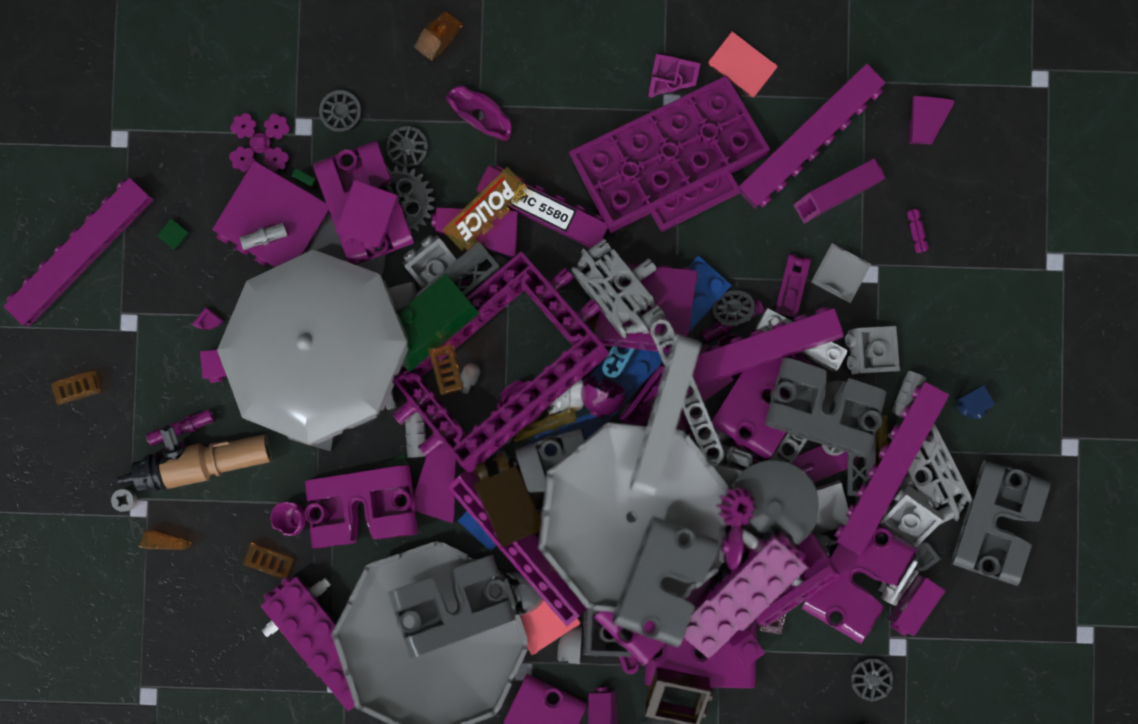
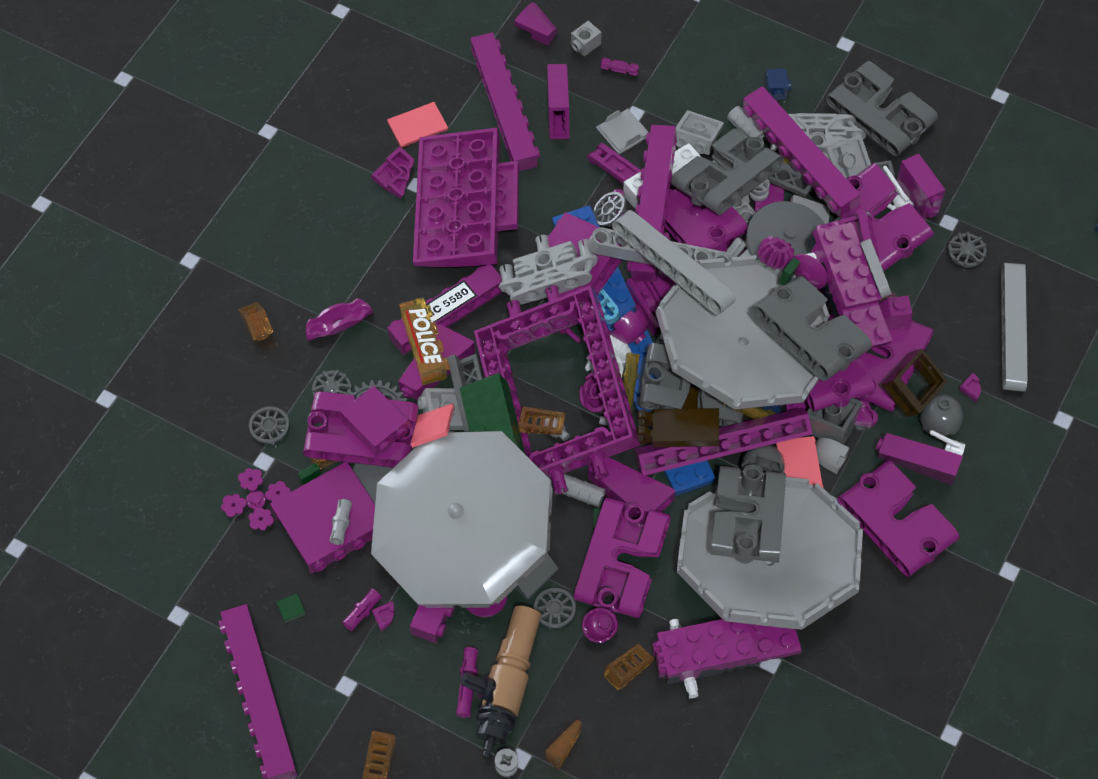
camera: 65 degrees left, 25 degrees down
none -> magenta pin [342,589,382,631]
none -> coral piece [411,403,454,448]
none -> dark grey wheel [534,588,576,629]
none -> light grey brick [571,21,601,56]
none -> dark green tile [779,258,800,285]
none -> light grey beam [860,239,892,298]

